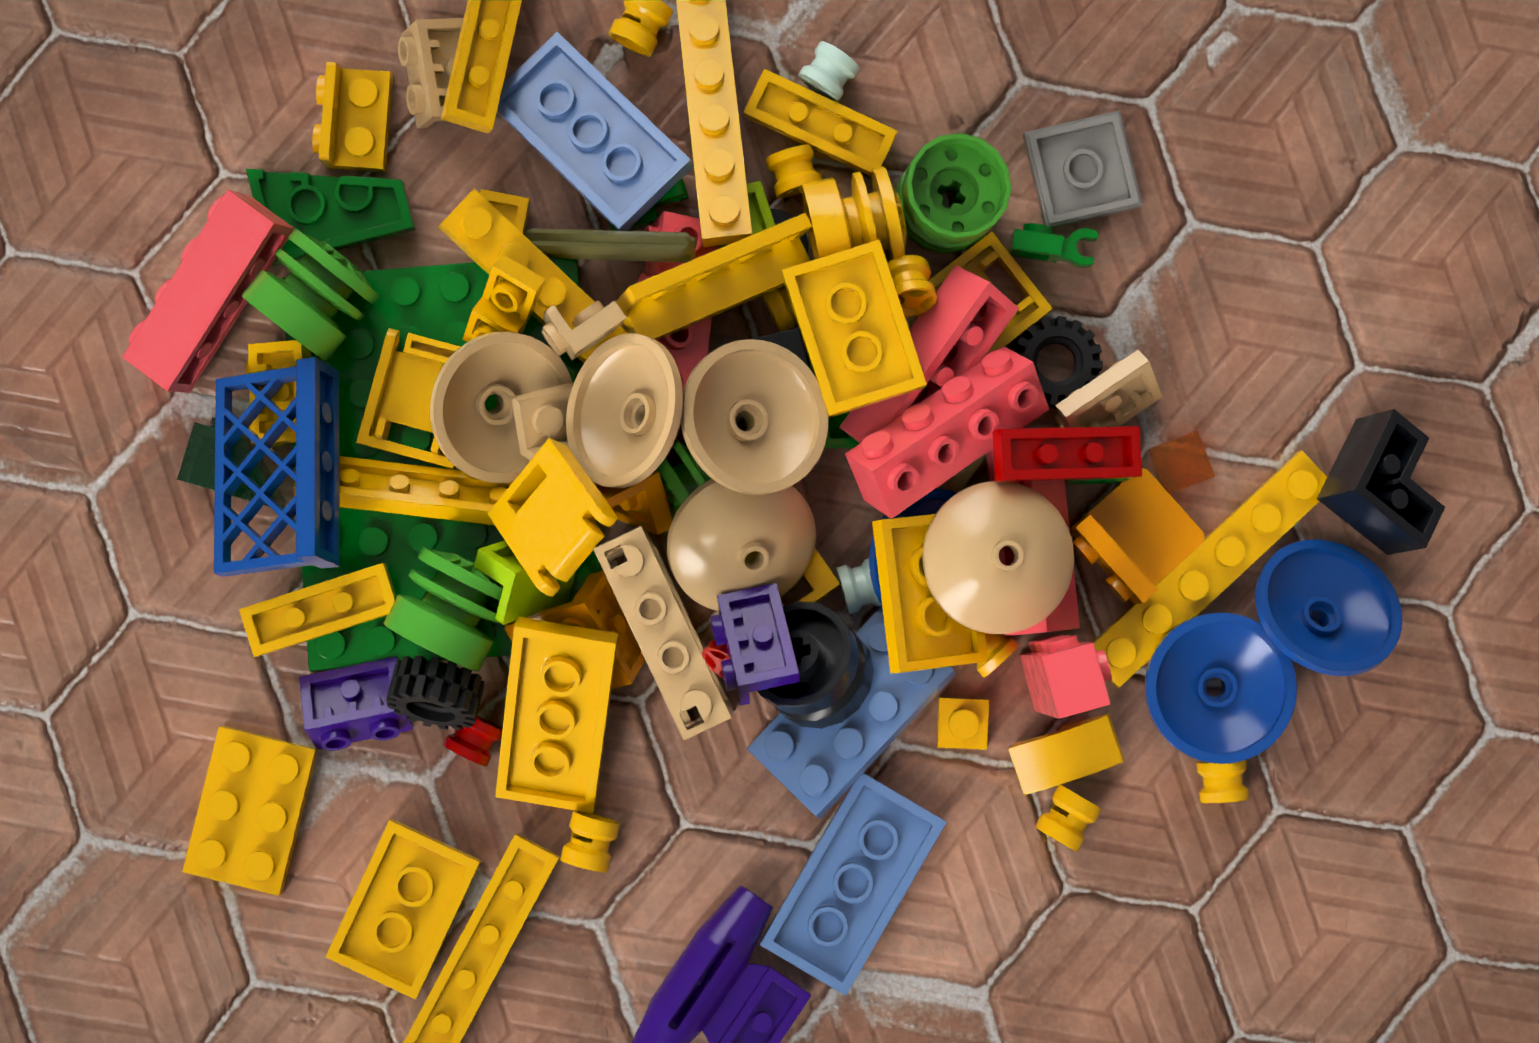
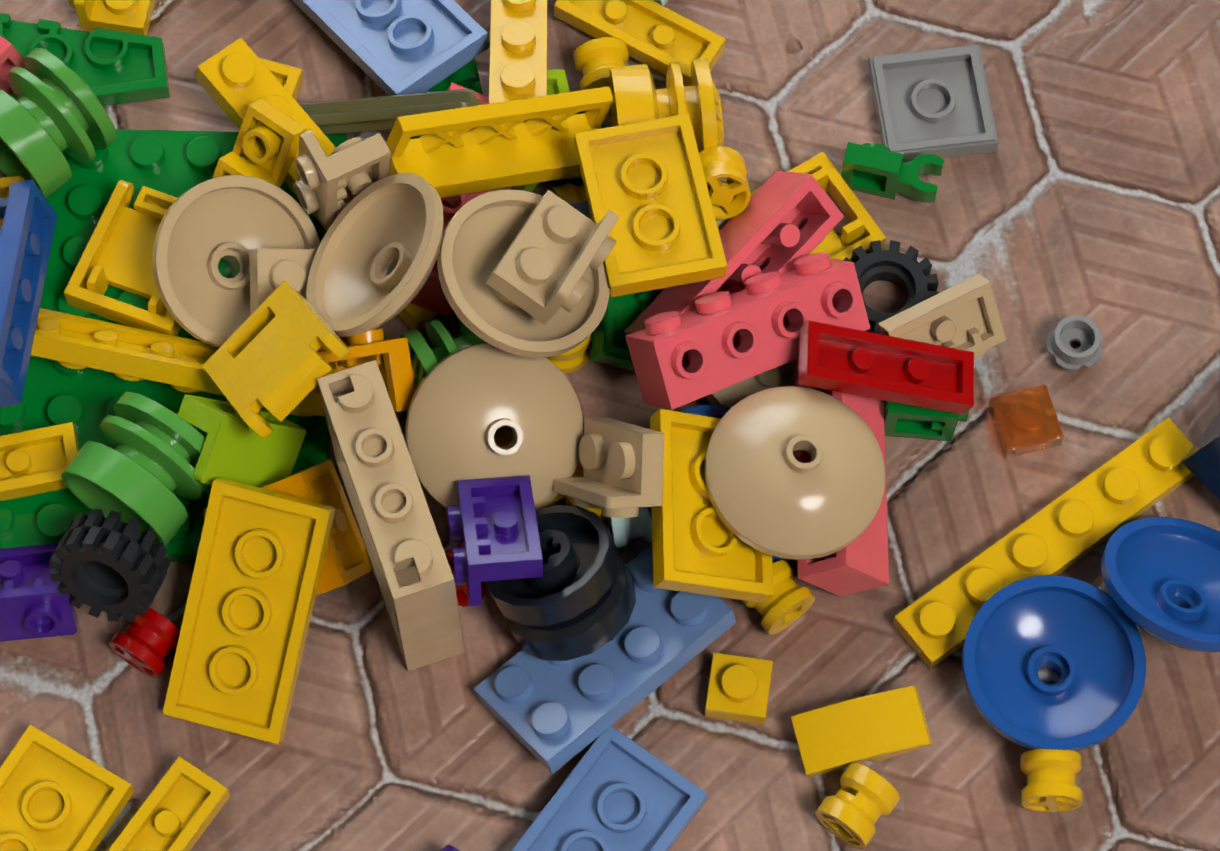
camera: 10 degrees right, 20 degrees down
yellow wheel [560,811,621,873] -> none
bright green wheel [896,133,1011,254] -> none
coral brick [1019,635,1112,719] -> none
light orange bracket [1070,468,1205,604] -> none
none -> tan bracket [486,190,619,325]
none -> tan bracket [553,417,664,518]
none -> light grey plate [1046,315,1103,371]

